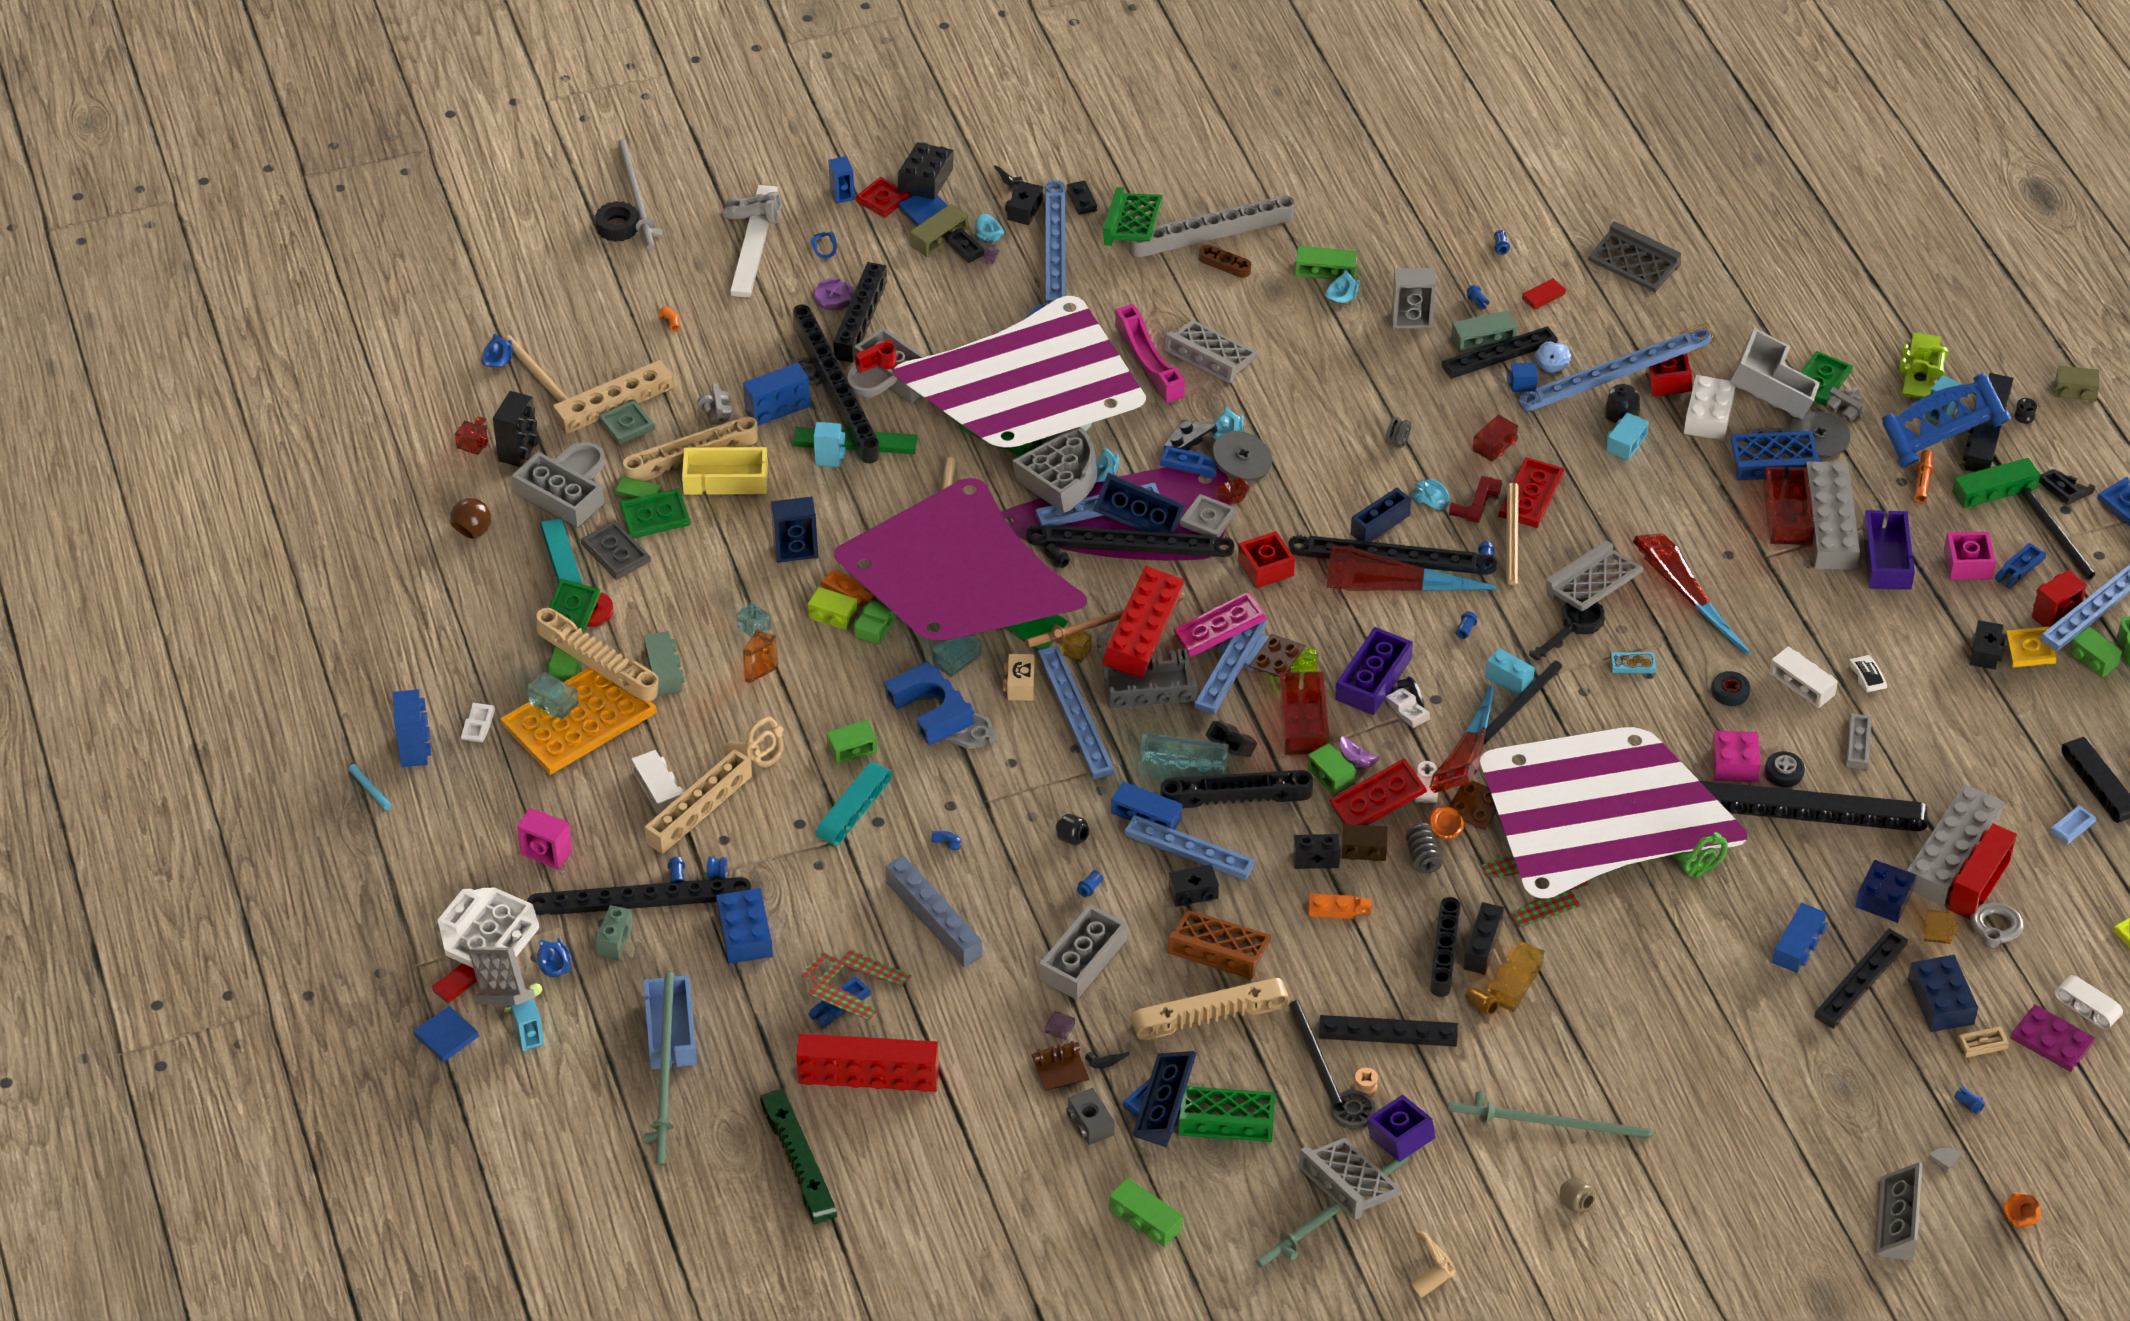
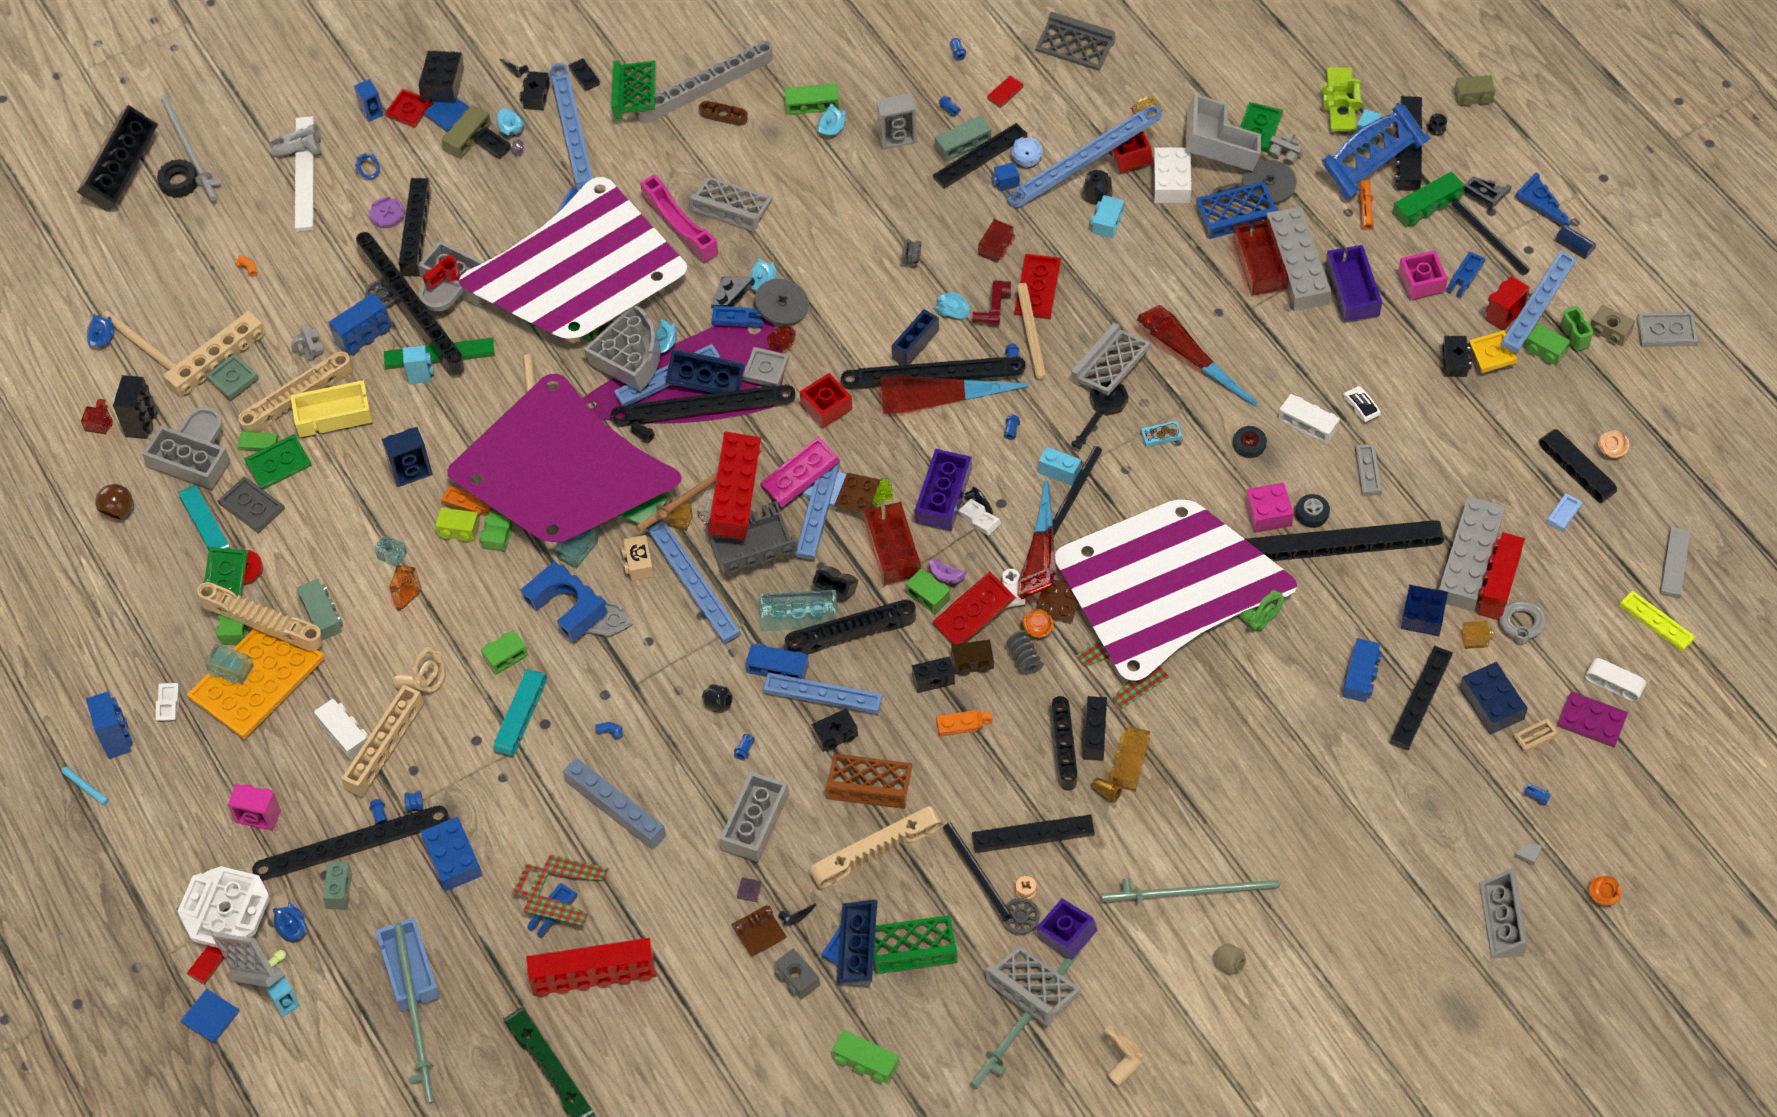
camera: 10 degrees left, 10 degrees up
none -> black brick [77,105,158,211]

